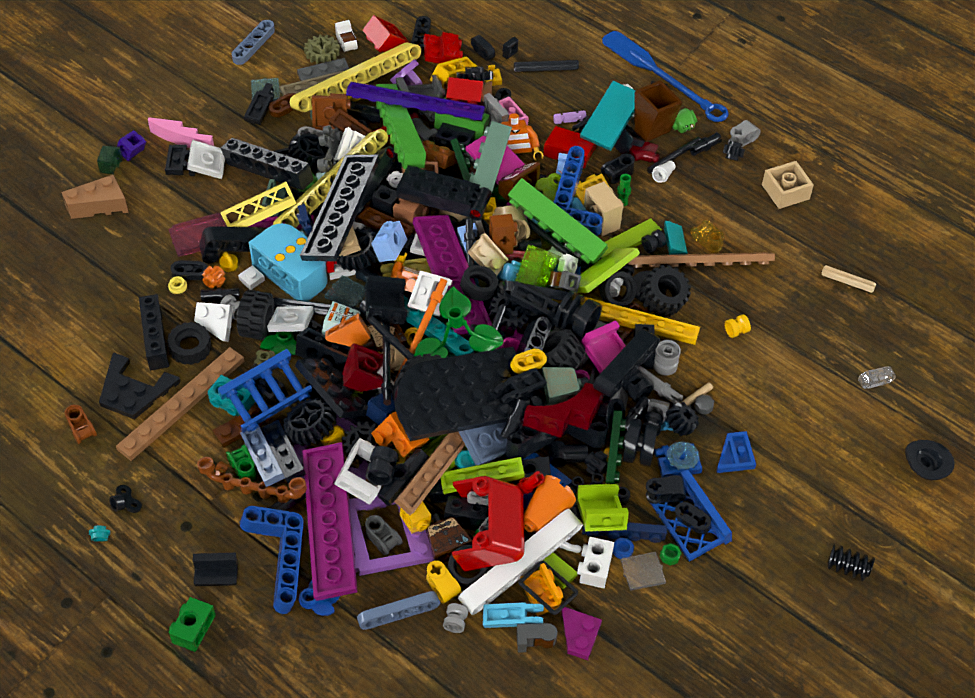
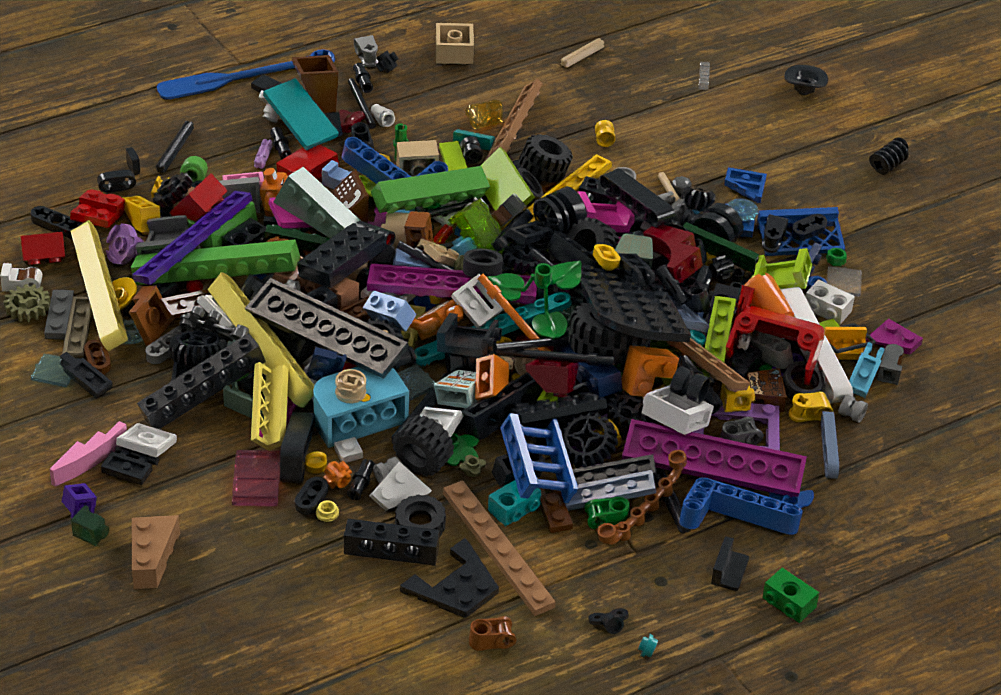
camera: 70 degrees left, 10 degrees down
none -> bright green head [180,156,208,182]
none -> tan wheel [335,369,366,403]

